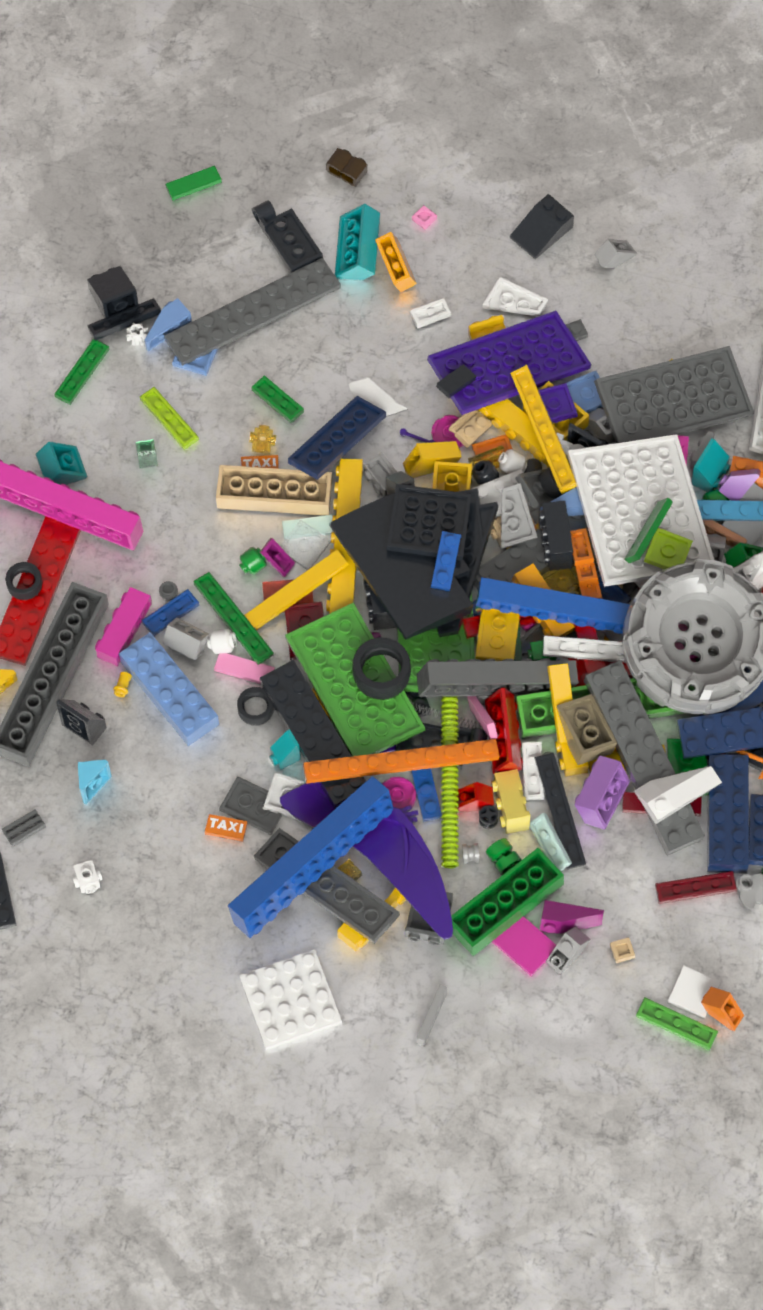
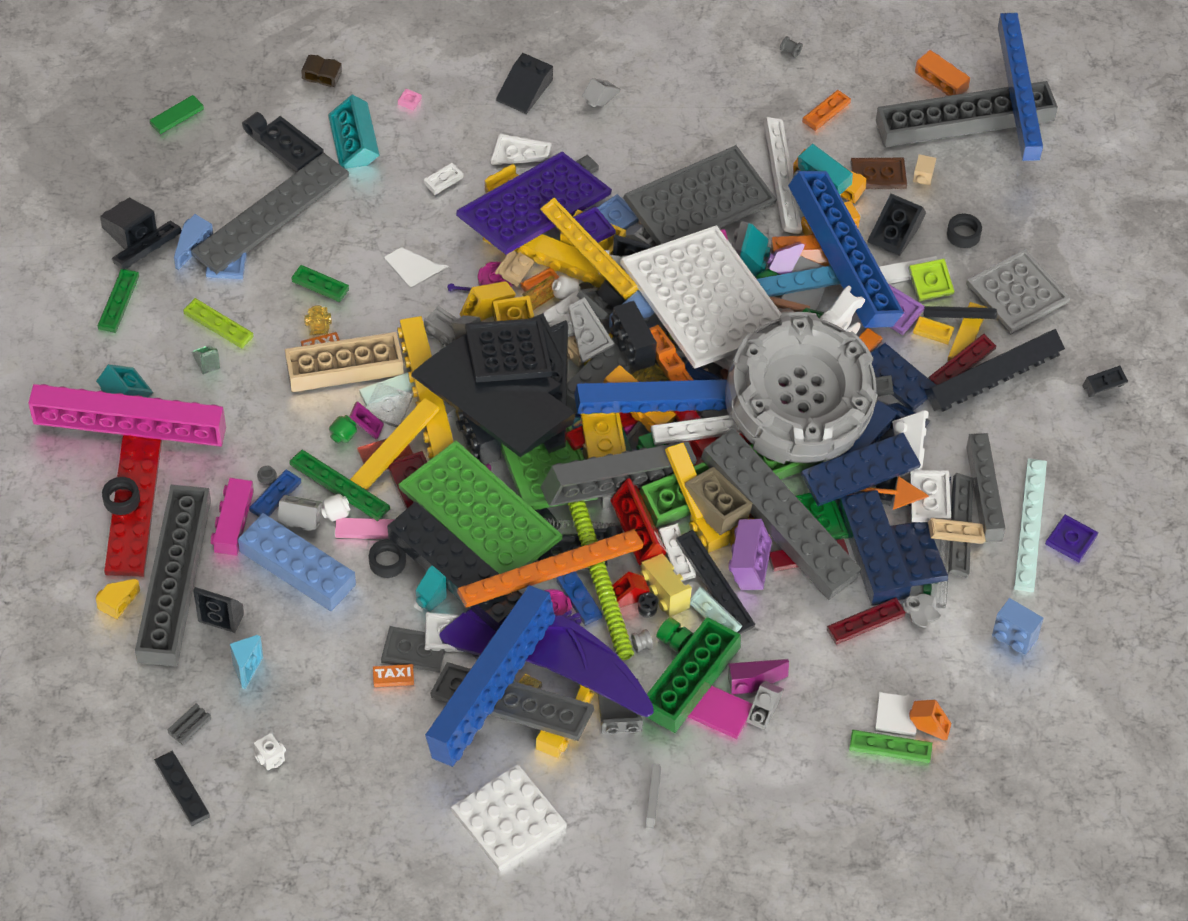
camera: 20 degrees left, 10 degrees down
yellow pin [113,672,132,697] -> none
white gear [126,323,148,346] -> none
dark blue plate [288,396,386,480] -> none
black tyre [352,637,411,700] -> none
light orange brick [375,232,417,292] -> none
blue plate [431,531,461,591] -> none
black tile [436,364,476,398] -> none
bright pink tile [467,696,497,740] -> none
black head [472,460,499,485] -> none
tan plate [610,937,635,963] -> none
green tile [624,498,673,563] -> none
white wedge [634,766,722,824] -> none
lime plate [644,528,693,569] -> none

